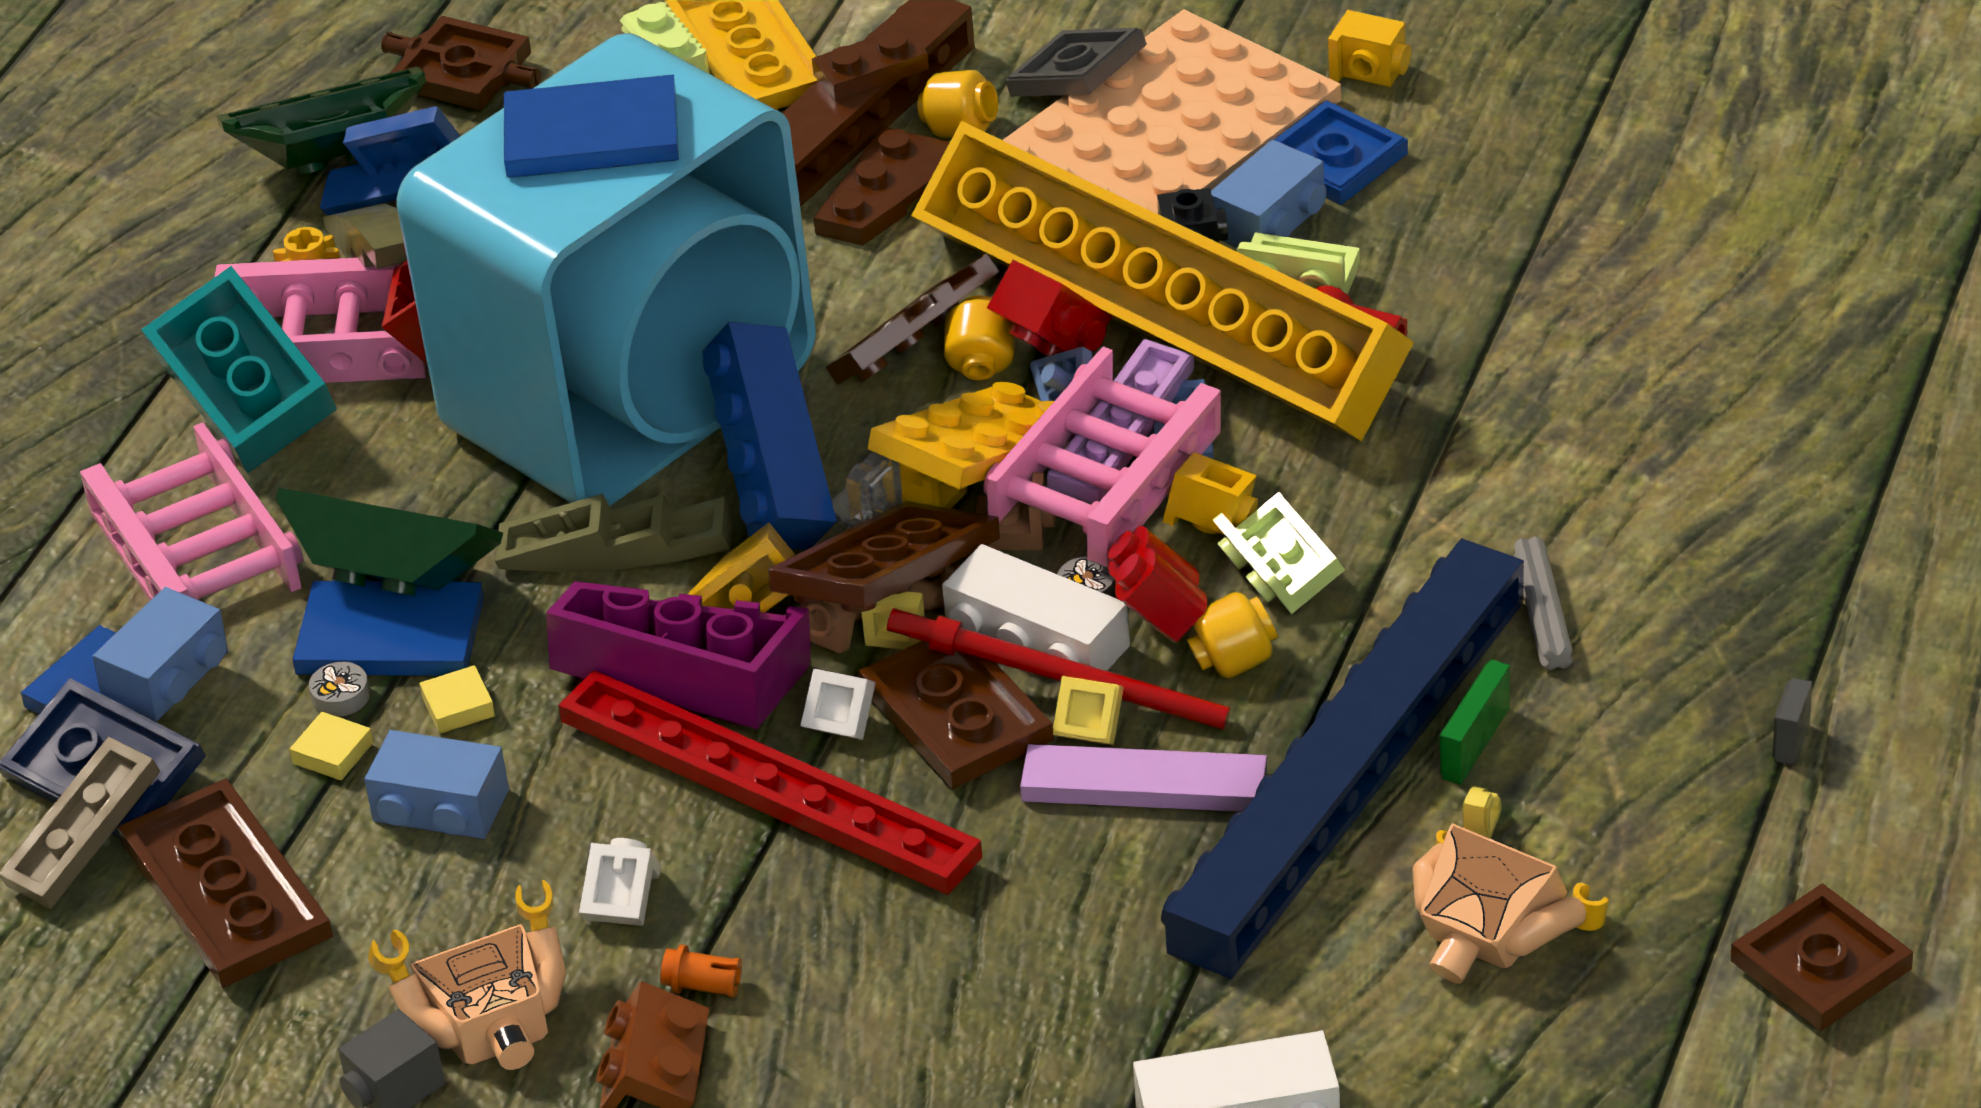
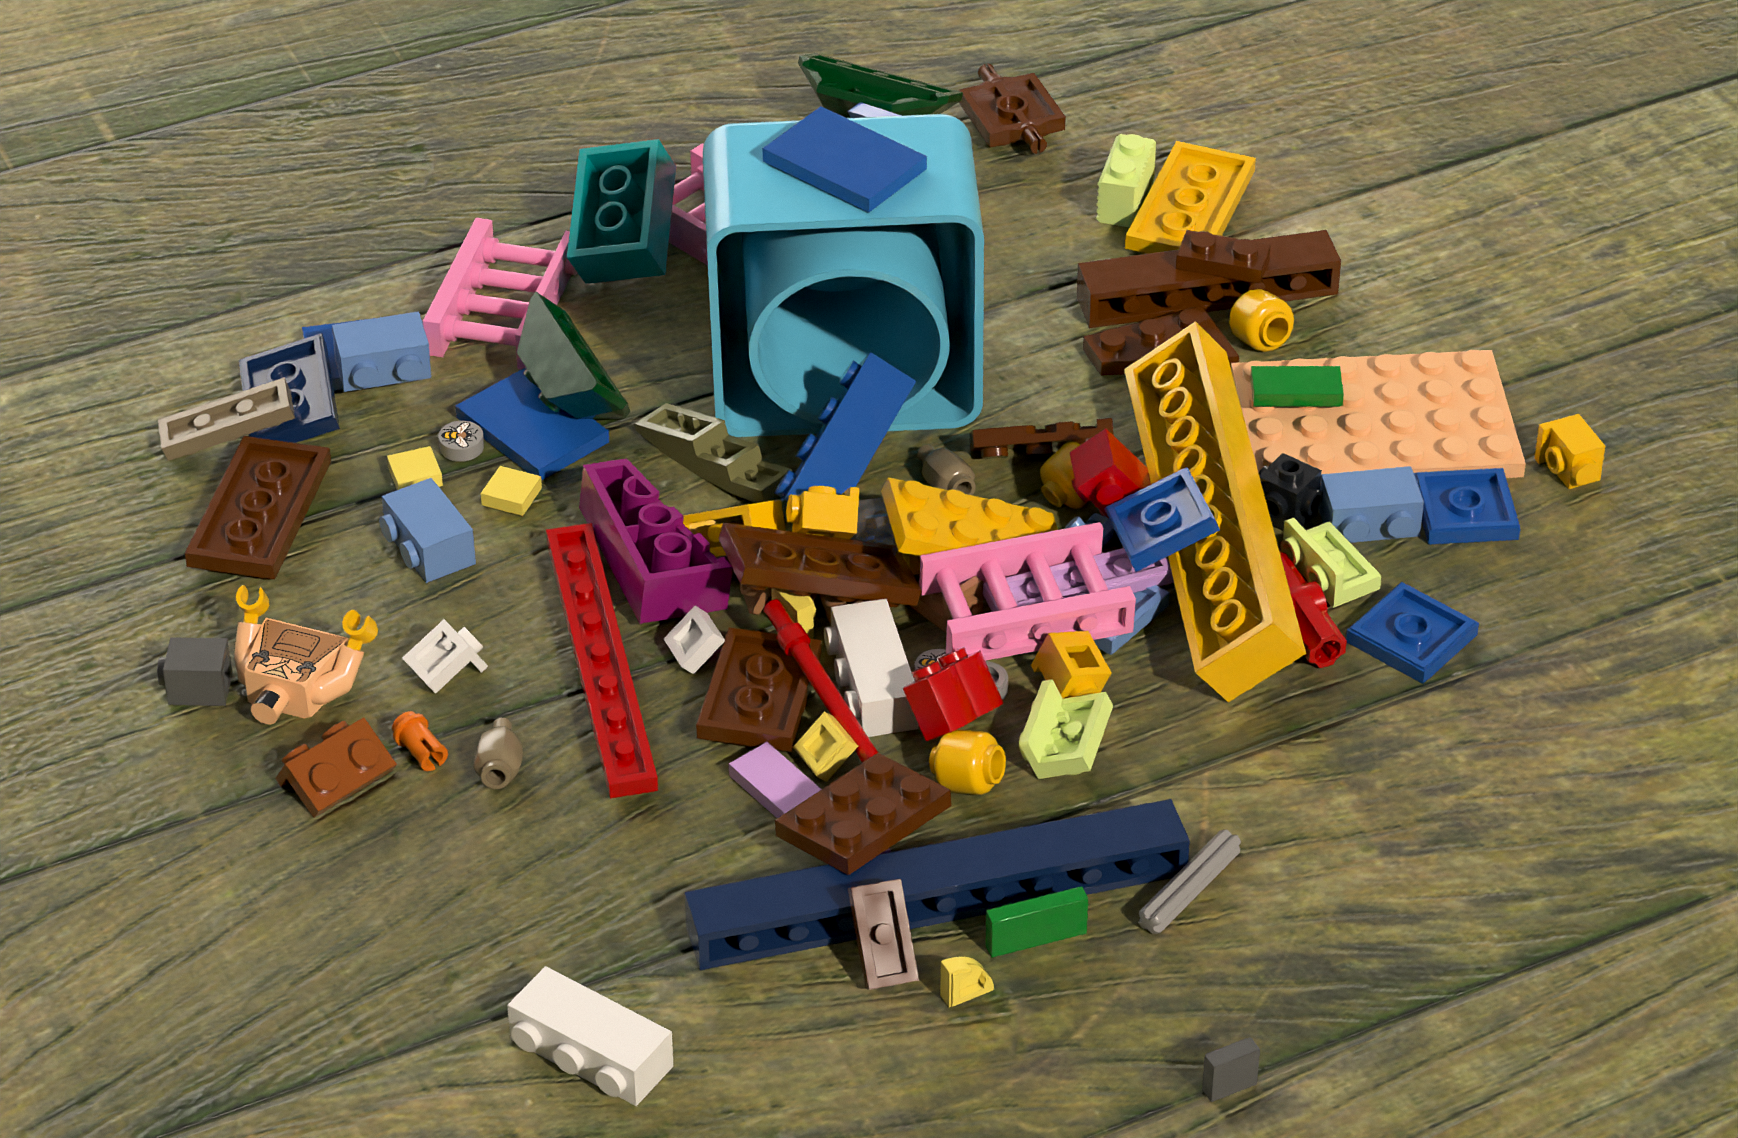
camera: 40 degrees right, 0 degrees up
dark grey tile [1005,27,1147,97] -> none
light nougat torso [1412,823,1609,984] -> none
none -> dark tan plant [473,718,523,789]
none -> reddish brown plate [775,753,951,875]
none -> yellow brick [786,486,859,539]
none -> plate [848,879,919,990]
none -> dark tan plant [917,445,976,495]
none -> blue tile [1104,467,1220,572]
none -> green tile [1250,366,1344,407]
none -> blue tile [1346,582,1479,684]

